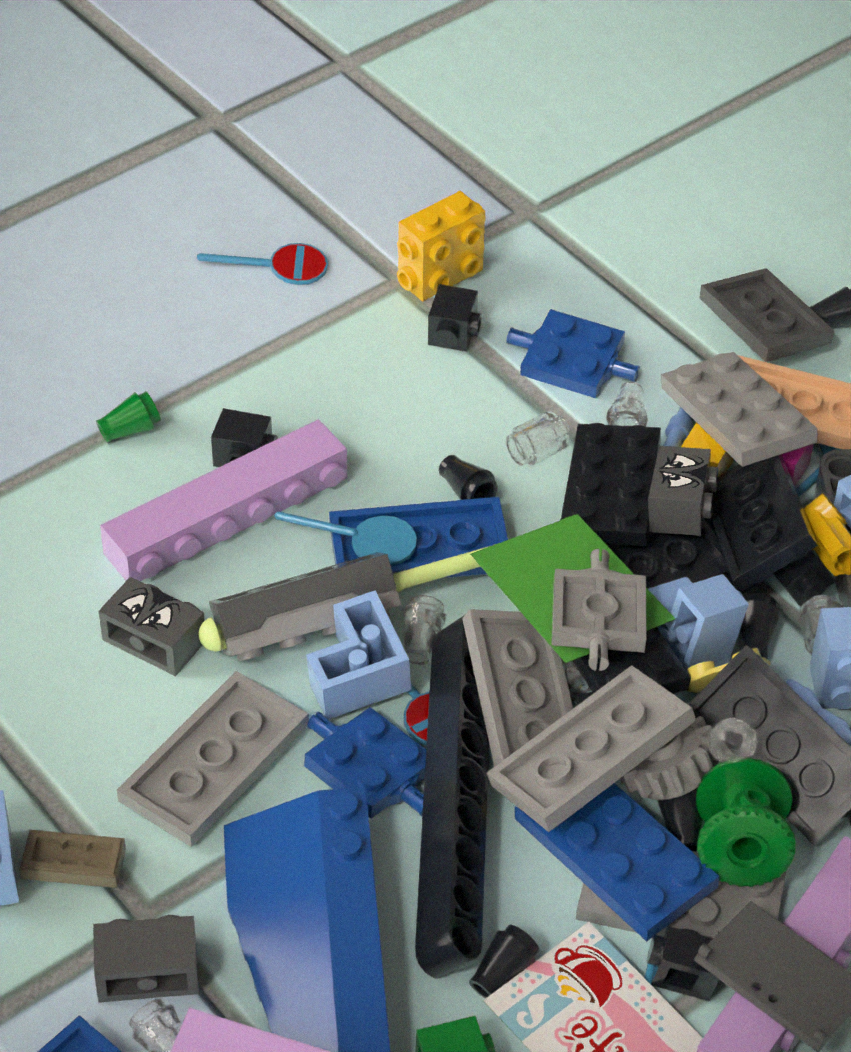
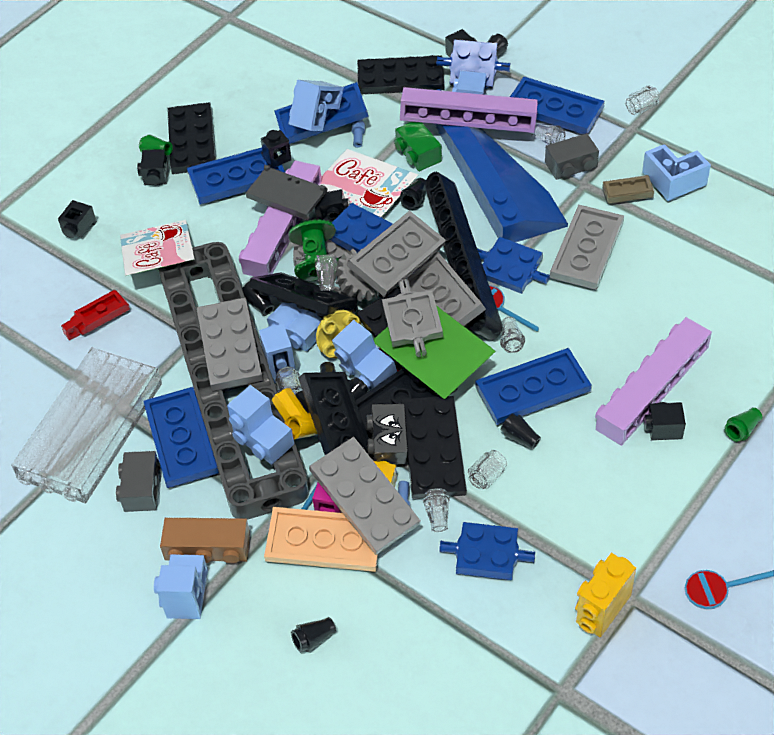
camera: 170 degrees right, 5 degrees up
dark grey brick [98,577,205,676] -> none
piece [198,545,493,661] -> none
dark azure piece [274,512,417,566] -> none
light blue brick [306,590,411,719] -> none
black brick [428,284,482,352] -> none
dark grey plate [699,268,834,362] -> none

